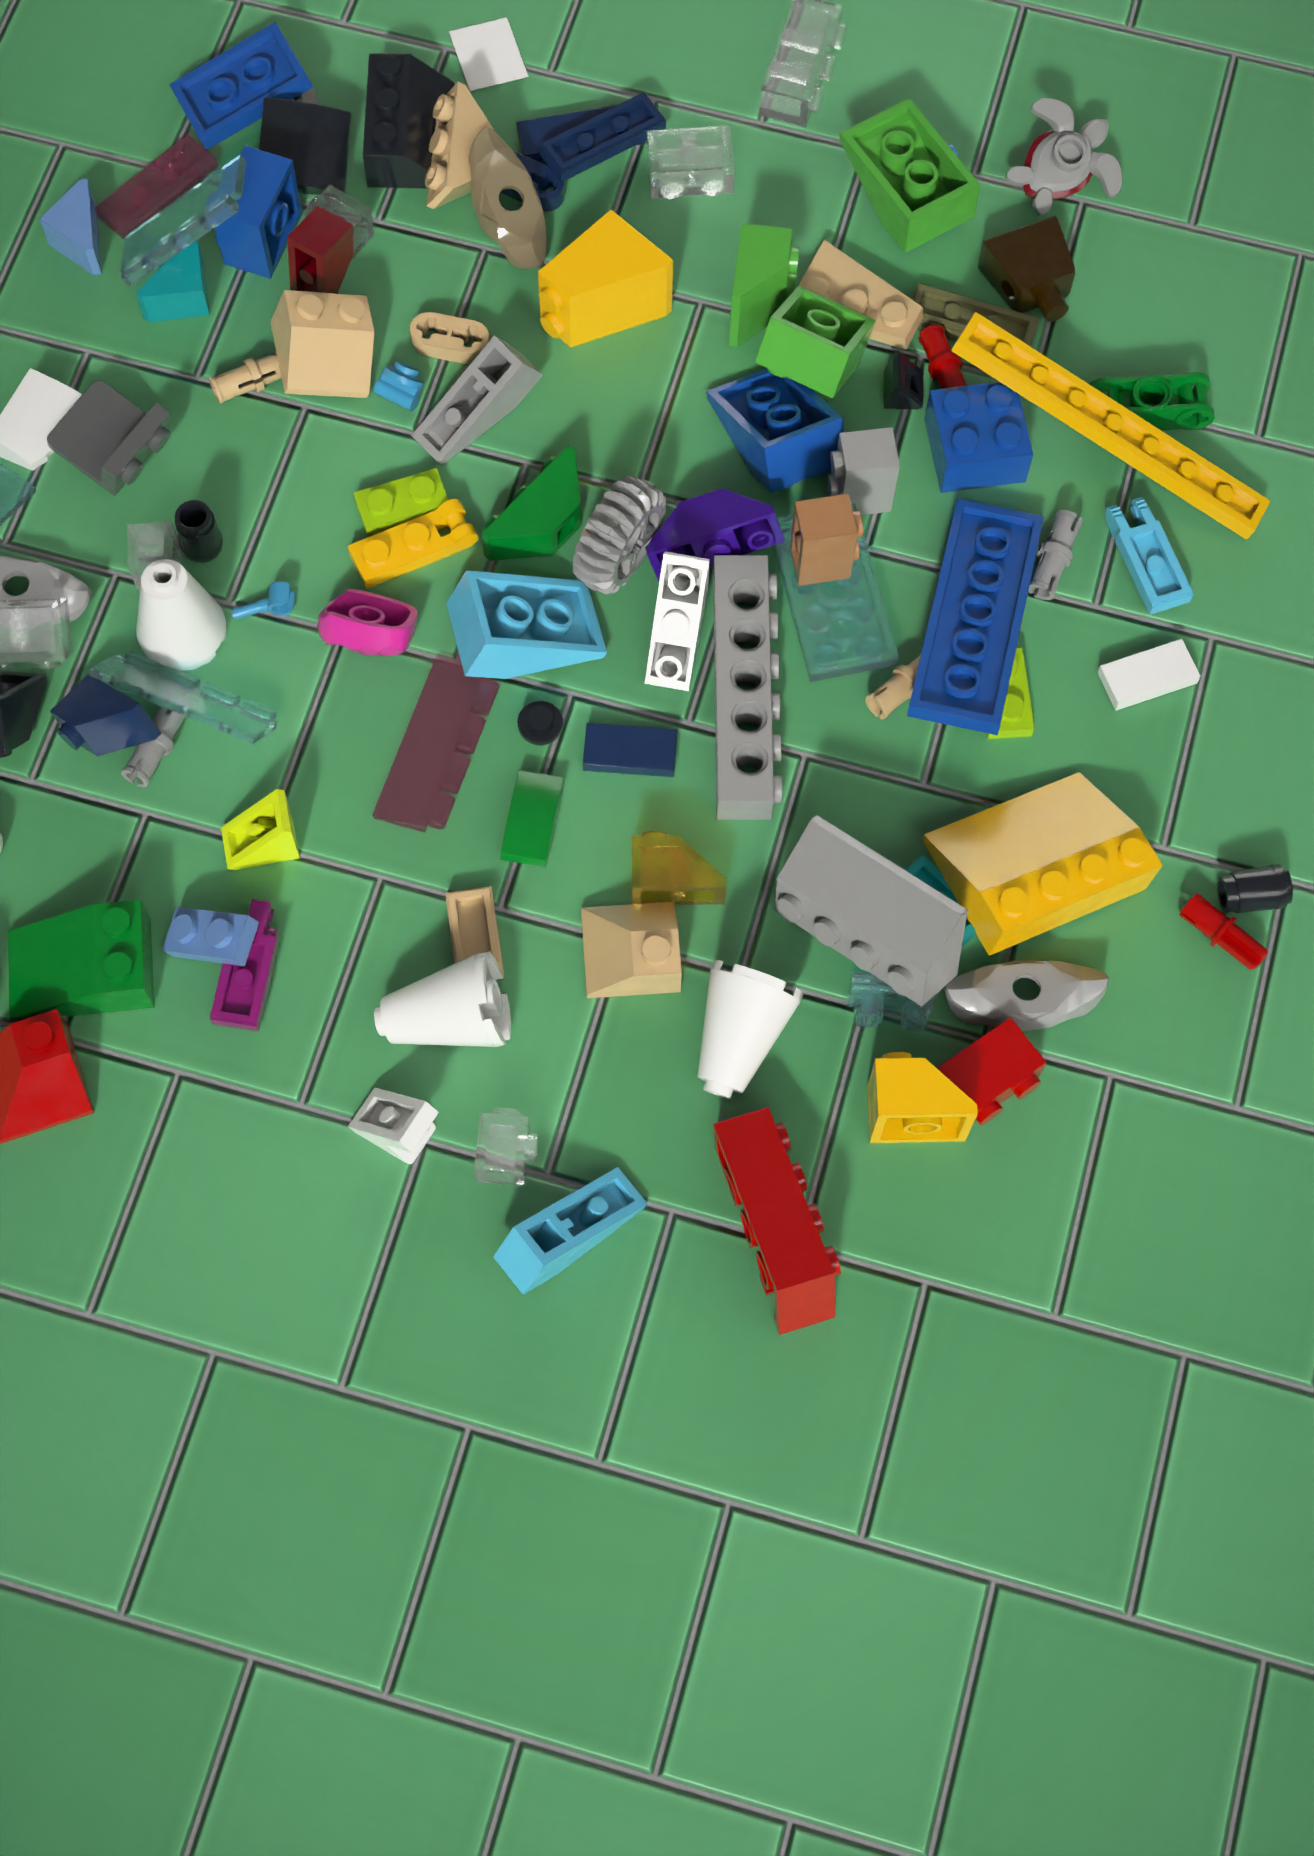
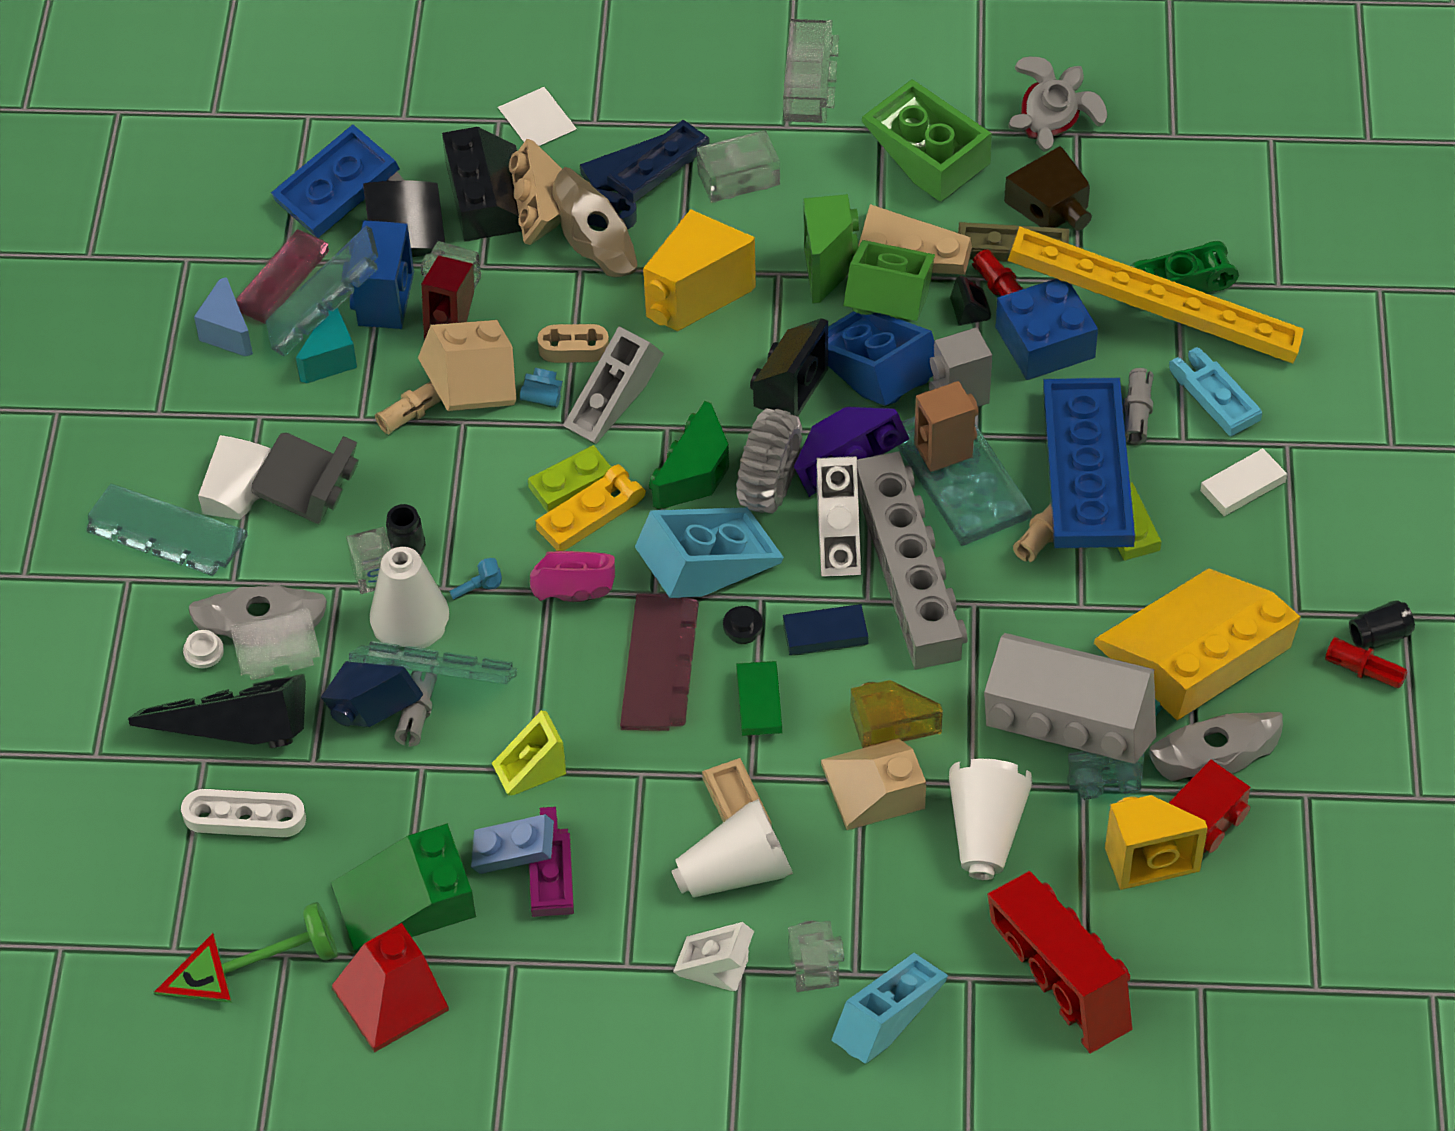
camera: 10 degrees left, 15 degrees down
none -> black slope [750,318,828,417]

